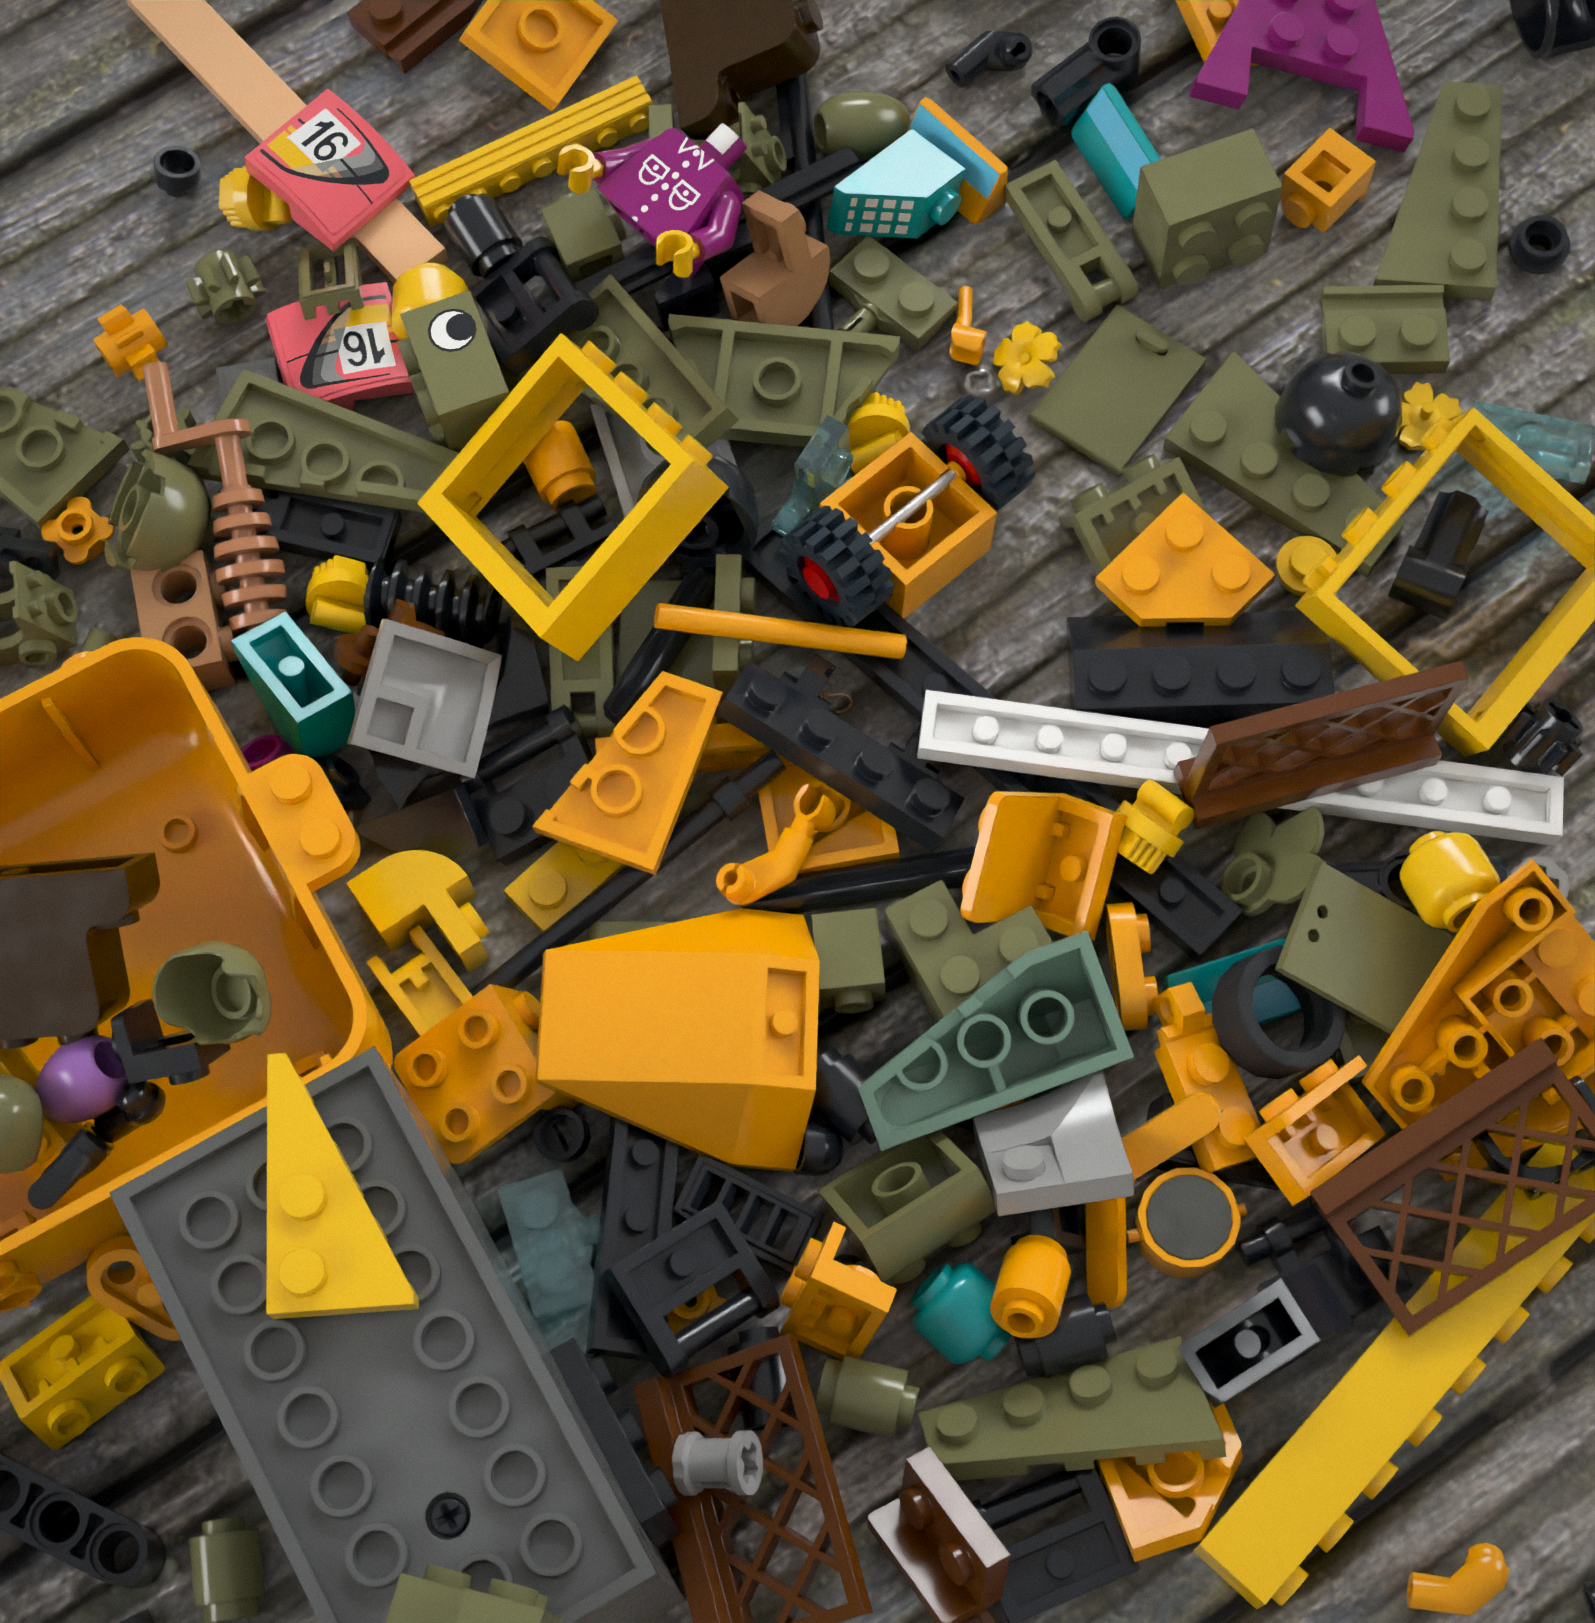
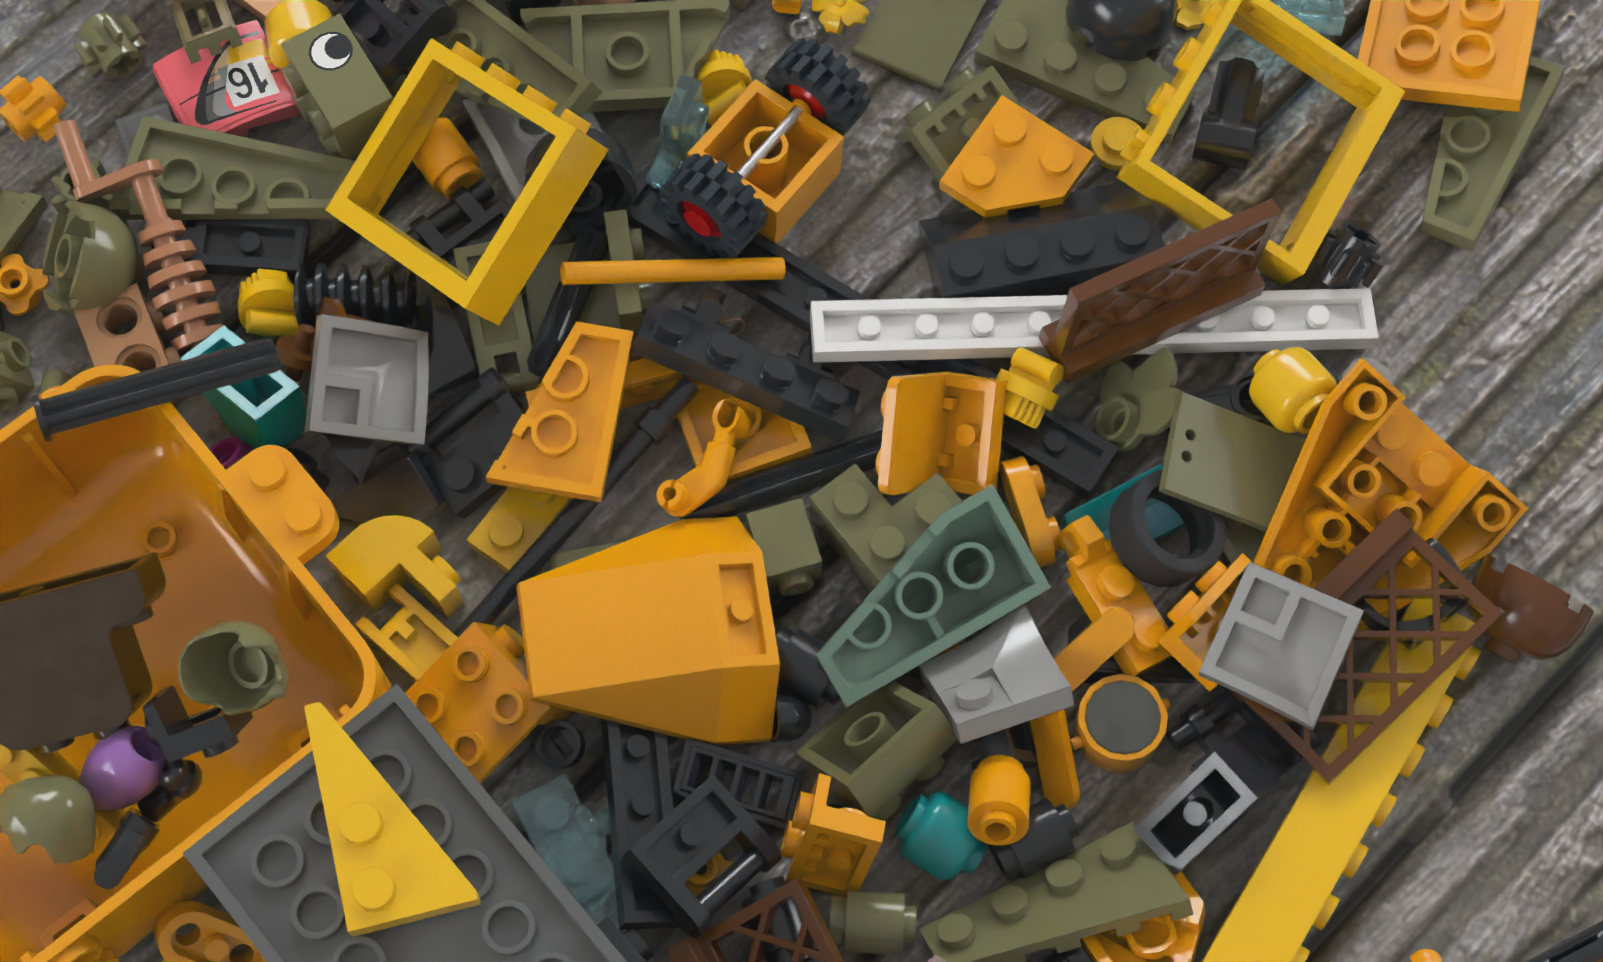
camera: 15 degrees left, 0 degrees up
none -> black axle [32,338,280,442]
none -> light grey plate [1199,562,1364,730]

